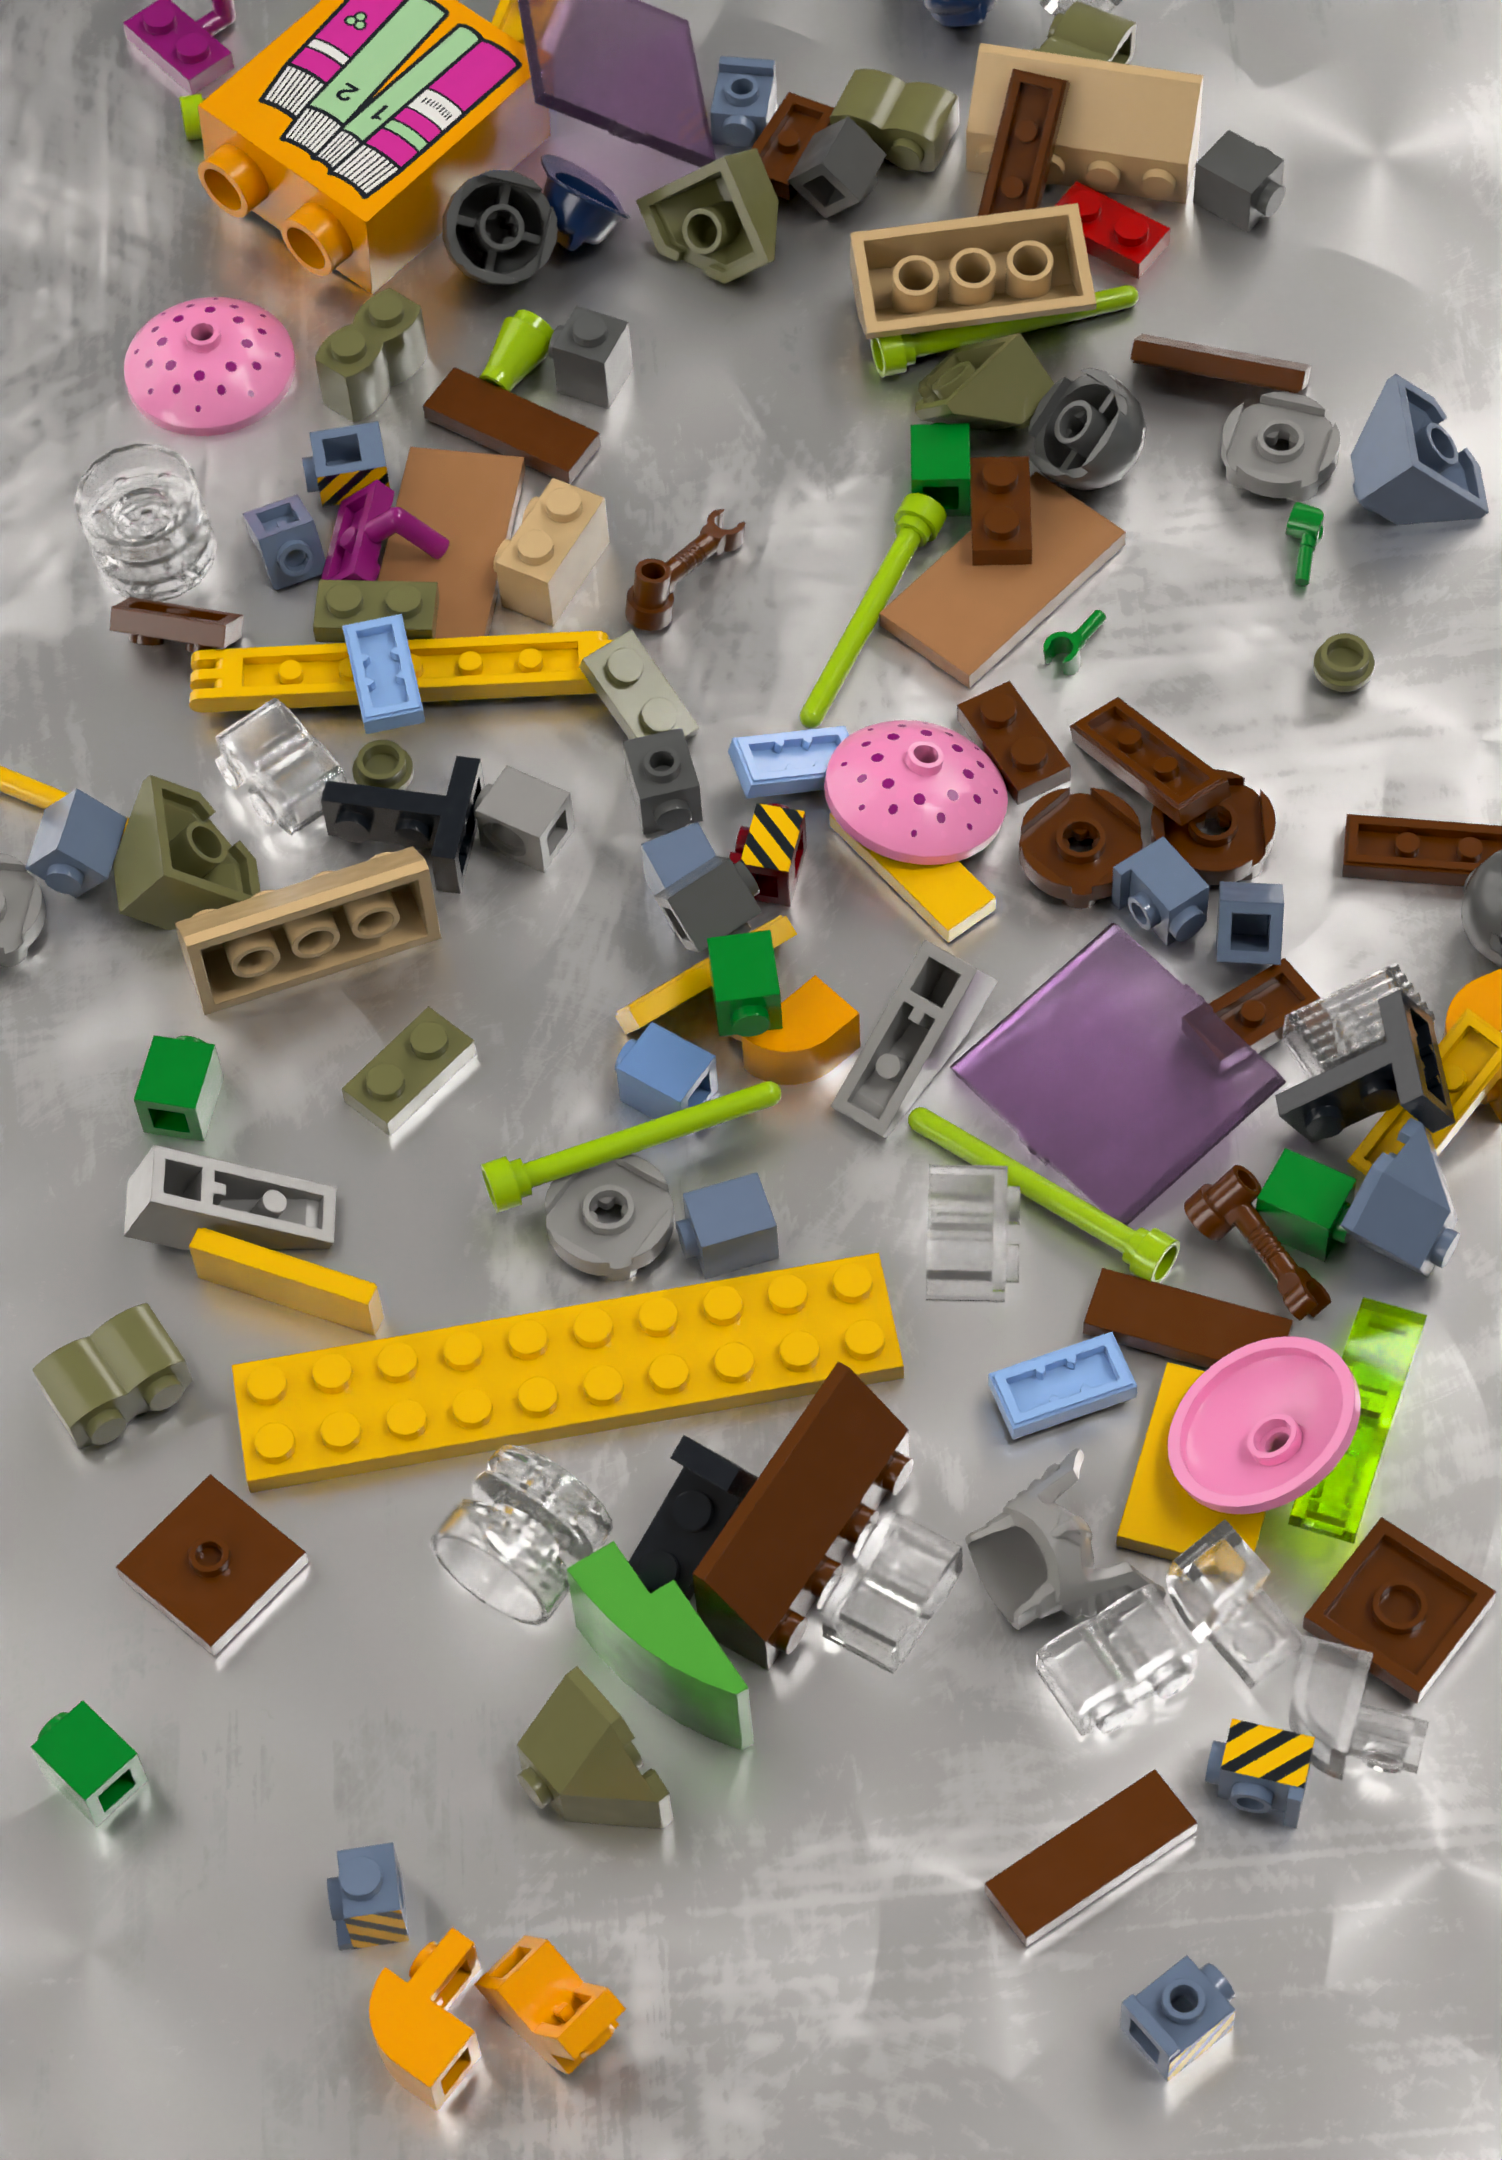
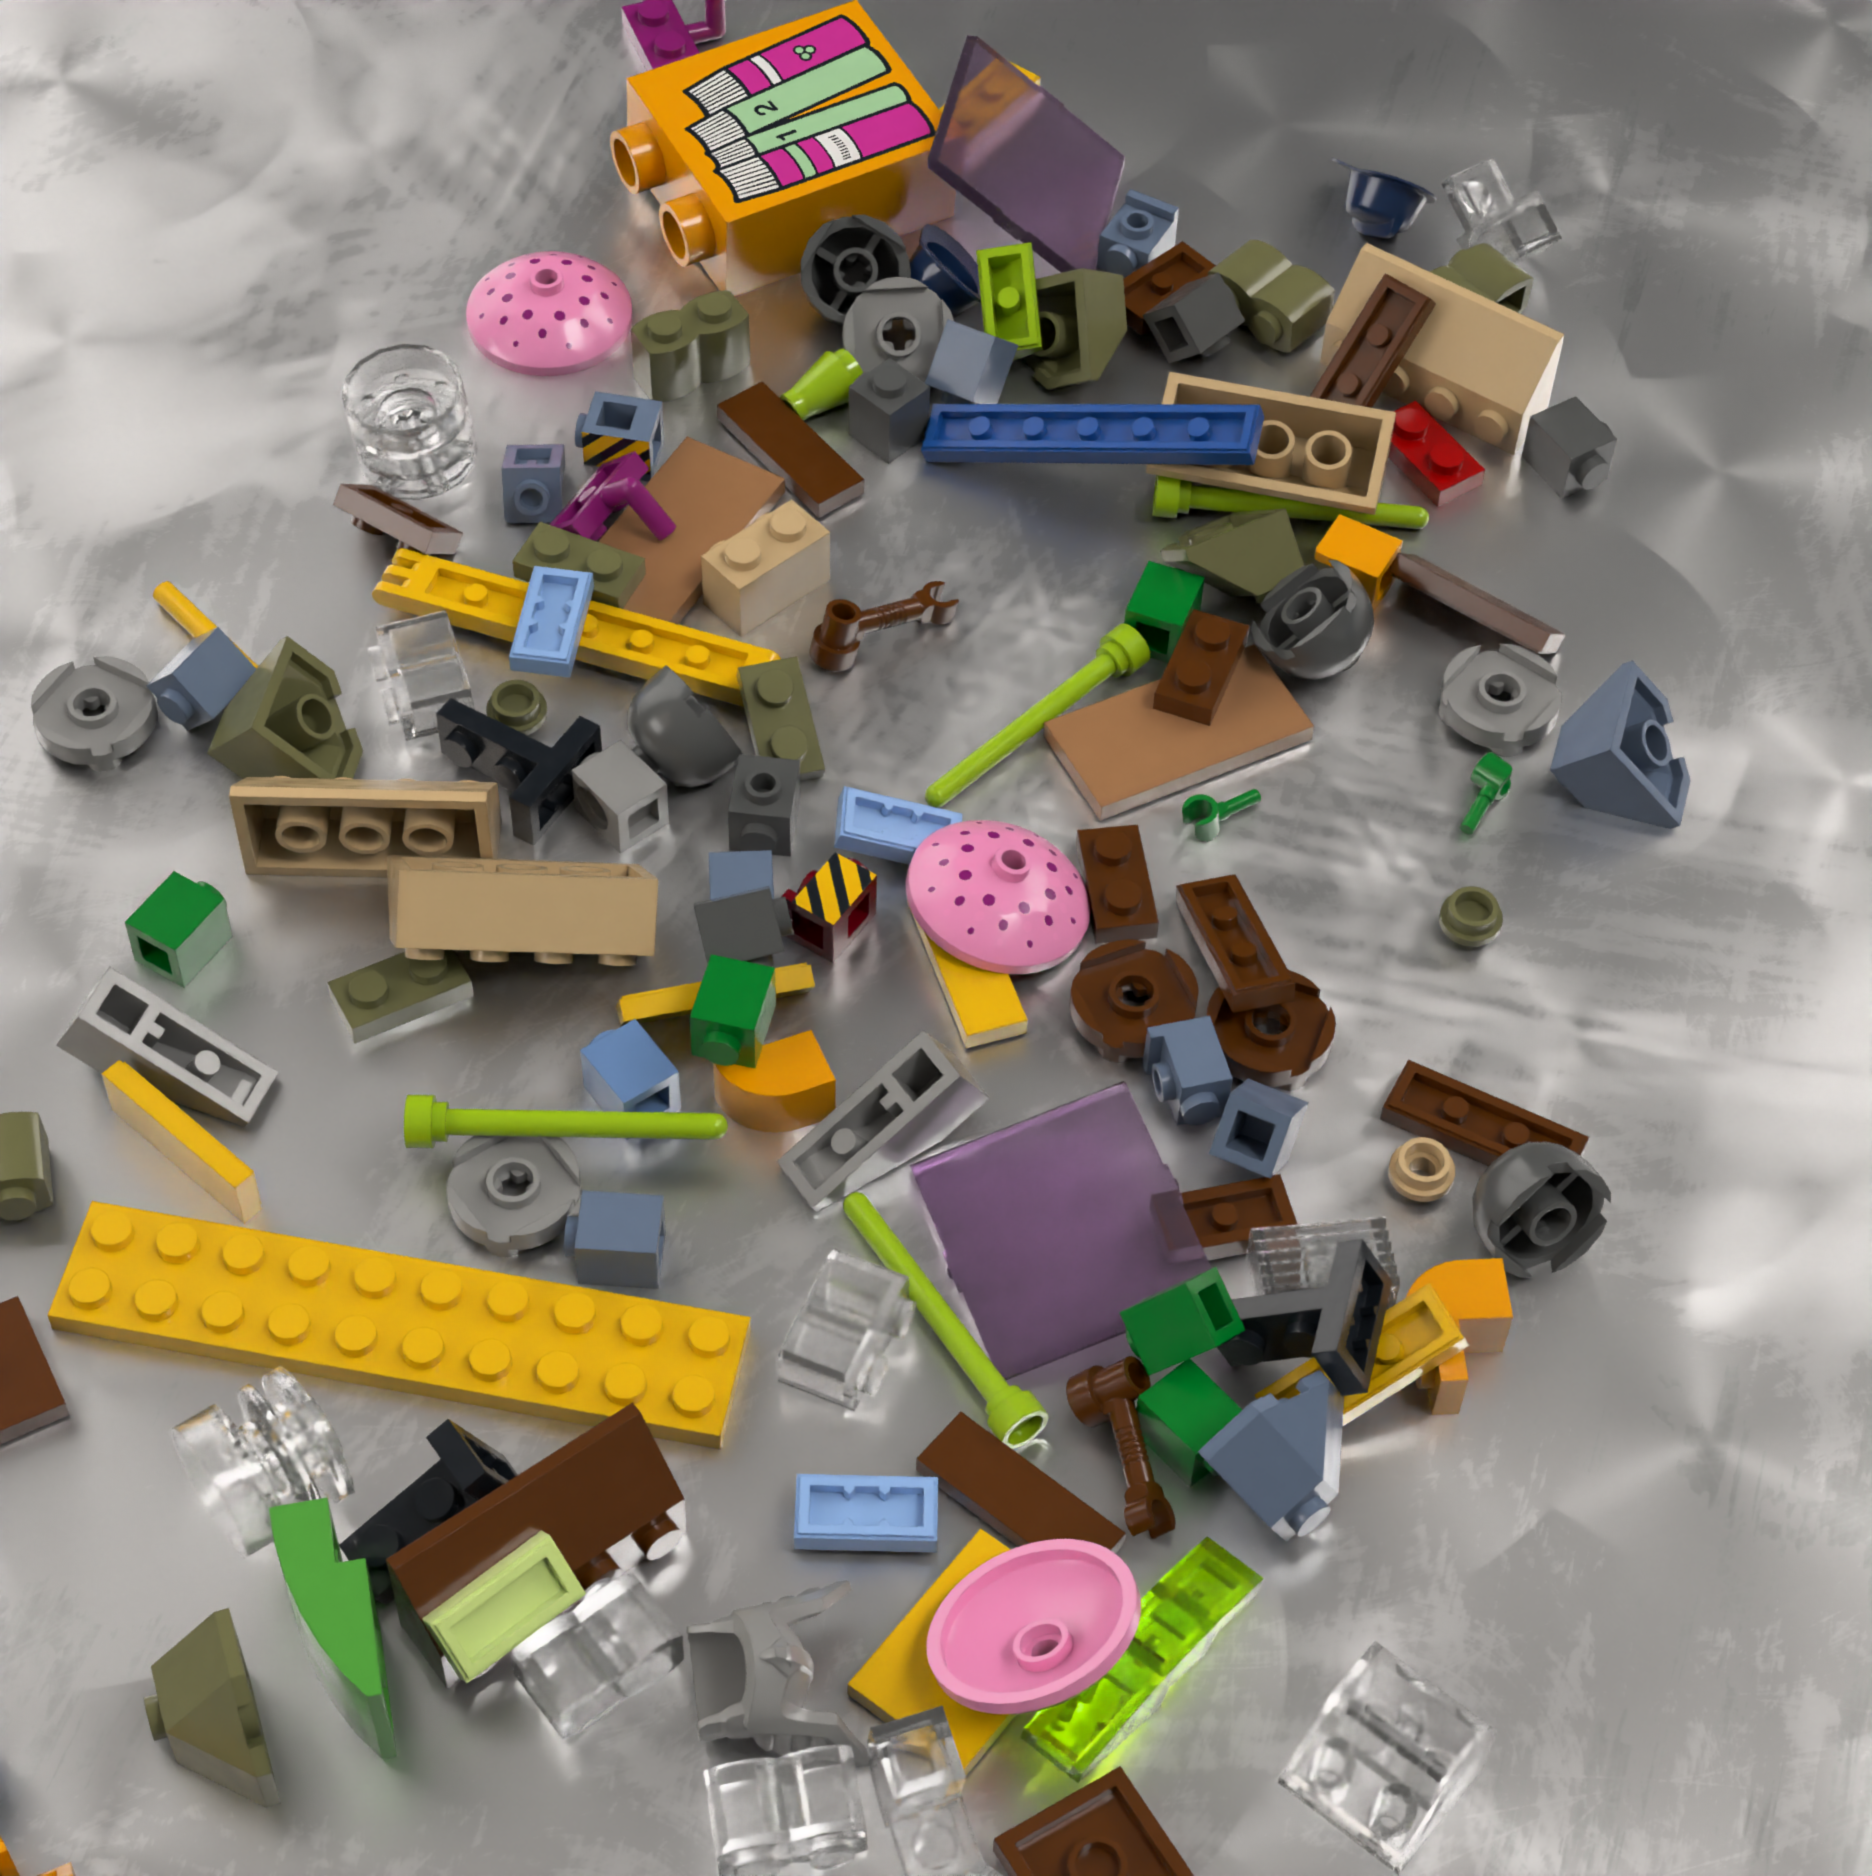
camera: 15 degrees right, 5 degrees down
none -> tan slope [387,855,658,966]
none -> yellowish green tile [422,1531,586,1683]
none -> dark grey cylinder [627,665,743,788]
none -> light grey plate [842,277,954,383]
none -> blue tile [921,404,1265,465]
none -> sand blue brick [925,319,1018,404]
none -> lime slope [976,242,1043,361]
none -> green brick [1119,1267,1246,1376]
none -> light orange panel [1315,514,1403,613]
none -> tan plate [1388,1137,1455,1202]

